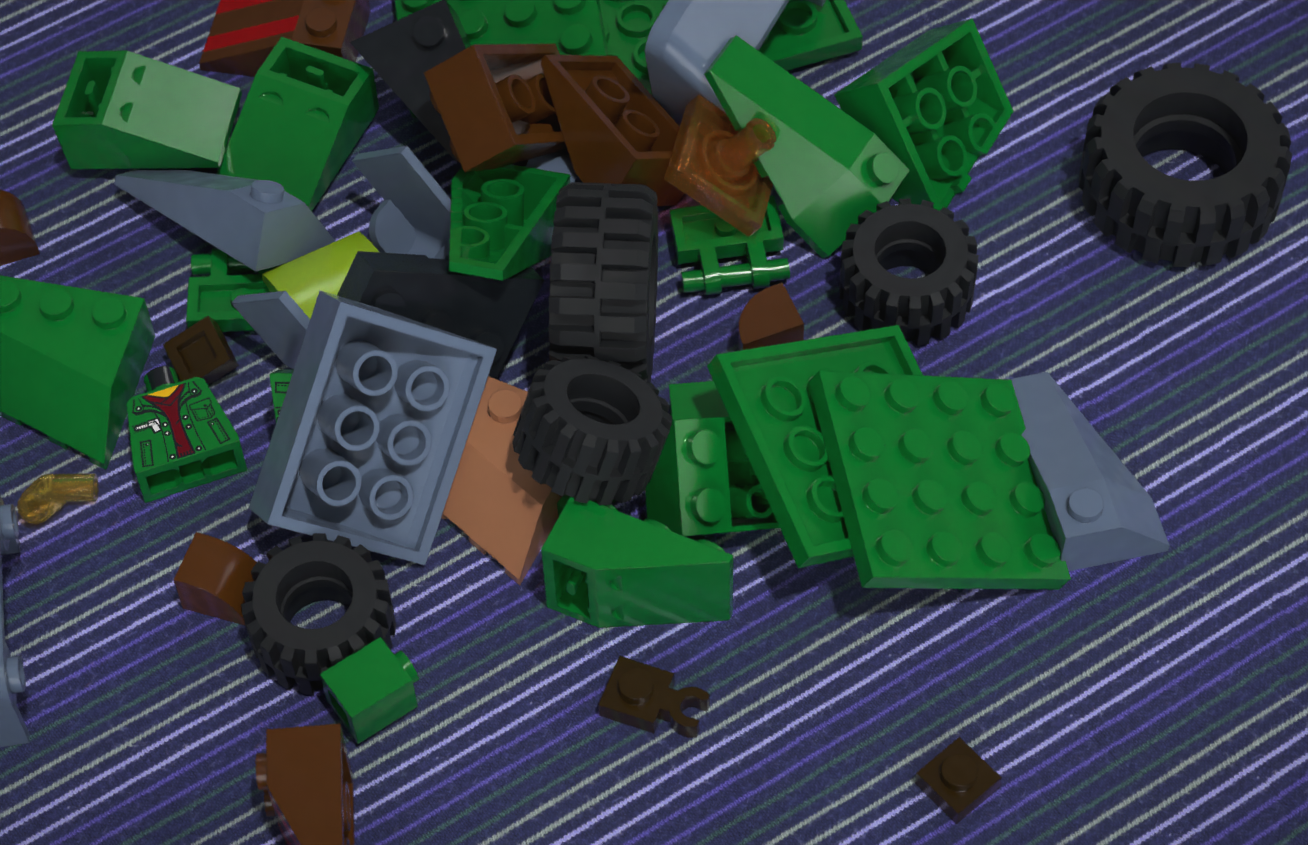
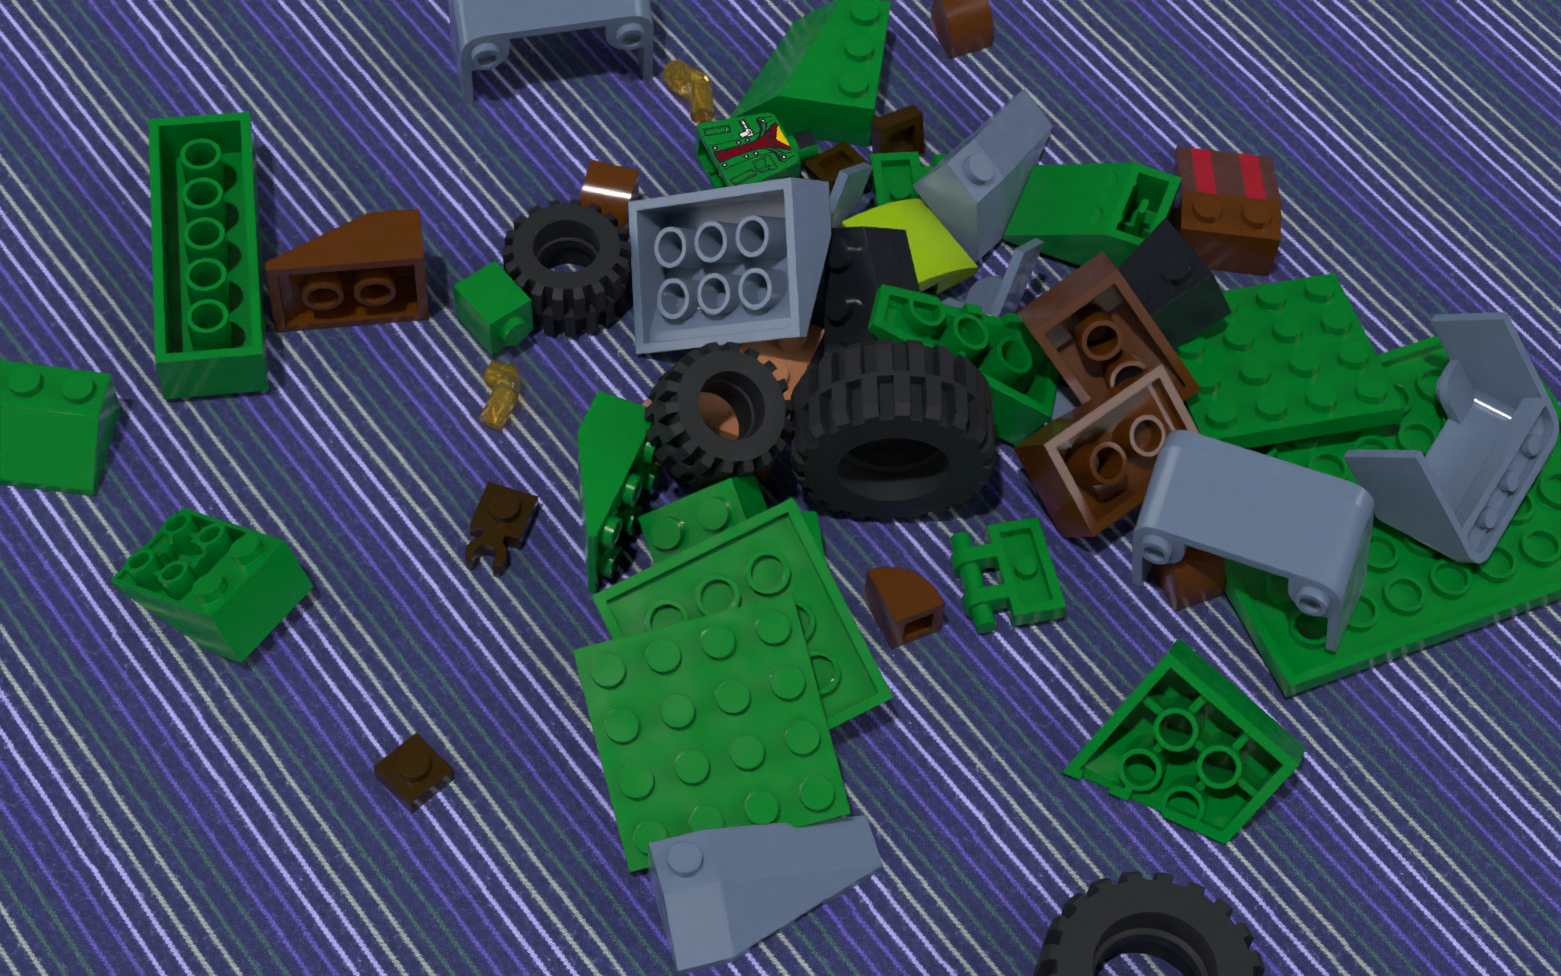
camera: 80 degrees right, 0 degrees up
green slope [52,50,242,169] -> none
clear orange plate [664,94,776,237] -> none
green wedge [704,35,910,259] -> none
black tyre [839,199,979,346] -> none
none -> clear yellow arm [479,360,520,431]
none -> dark brown plate [871,104,924,155]

